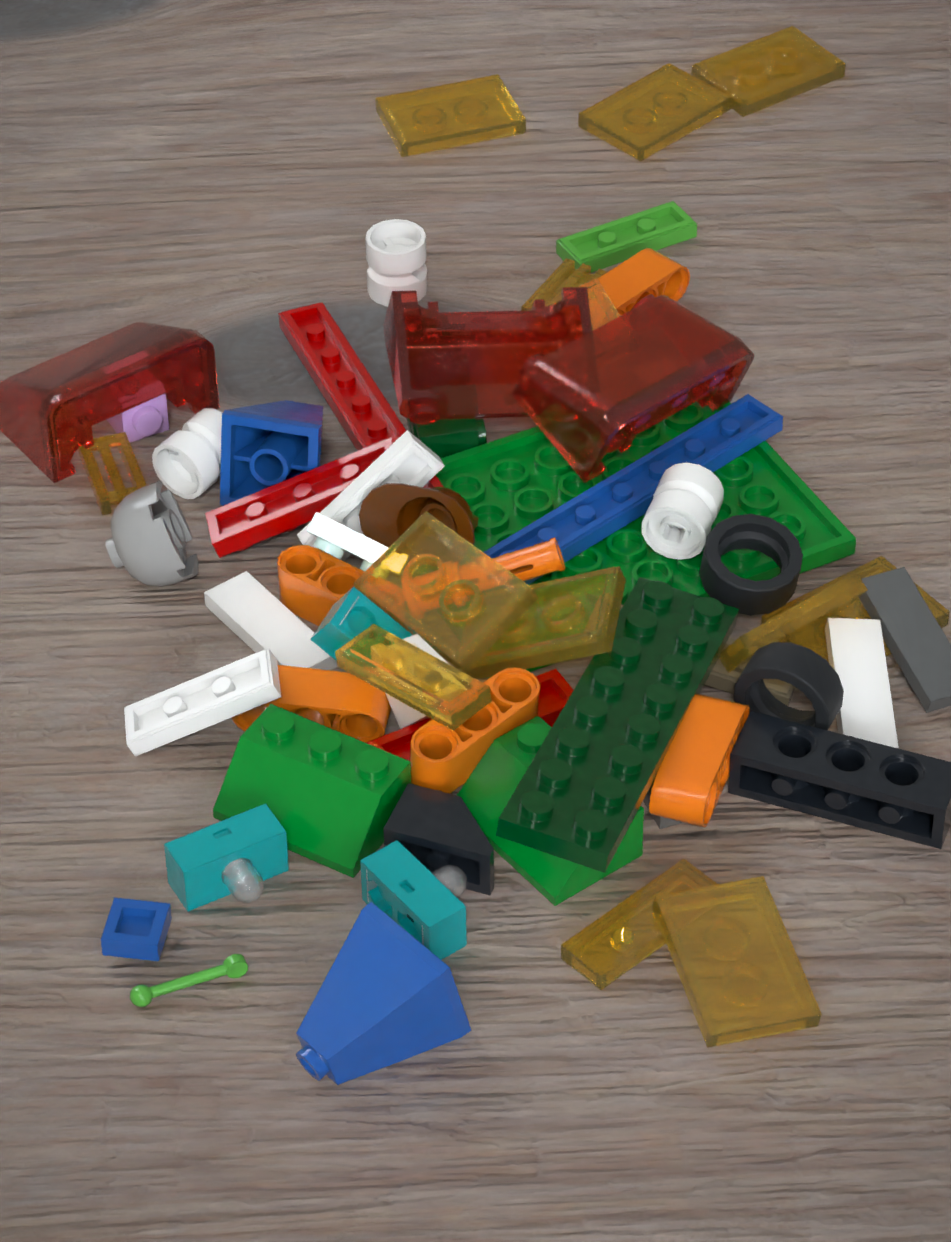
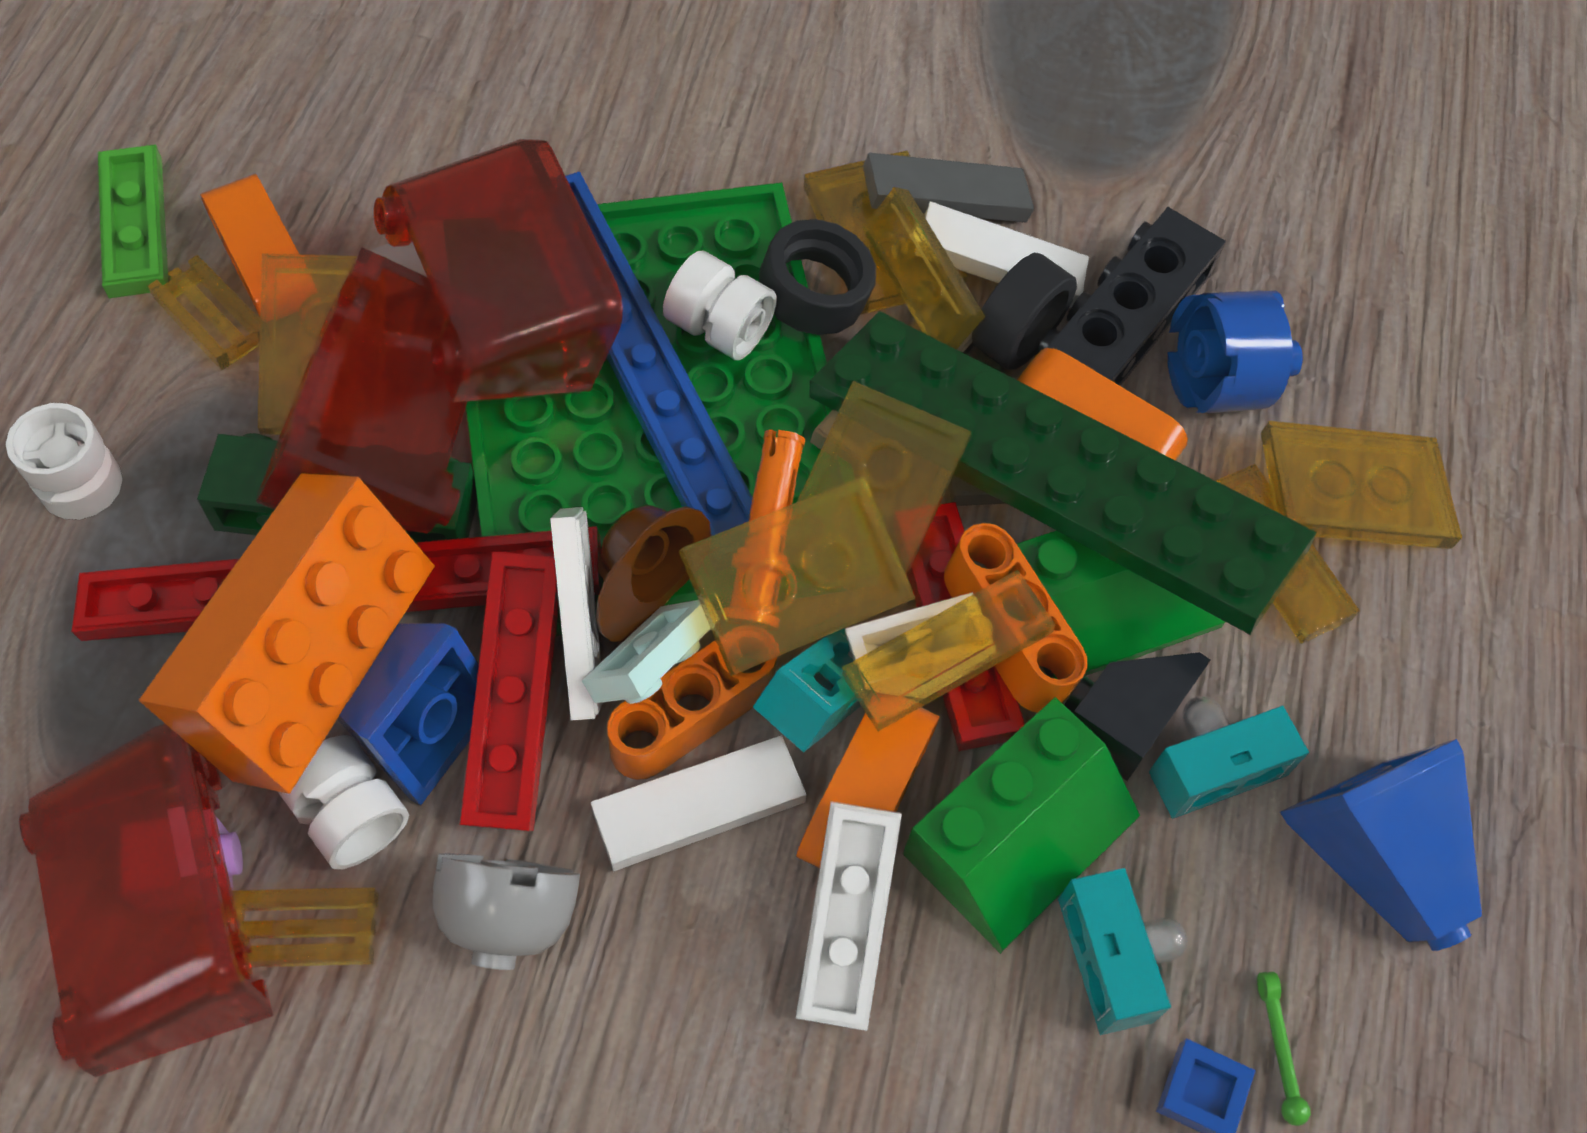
camera: 80 degrees left, 20 degrees up
none -> orange brick [138,473,435,794]
none -> blue brick [1167,290,1303,413]

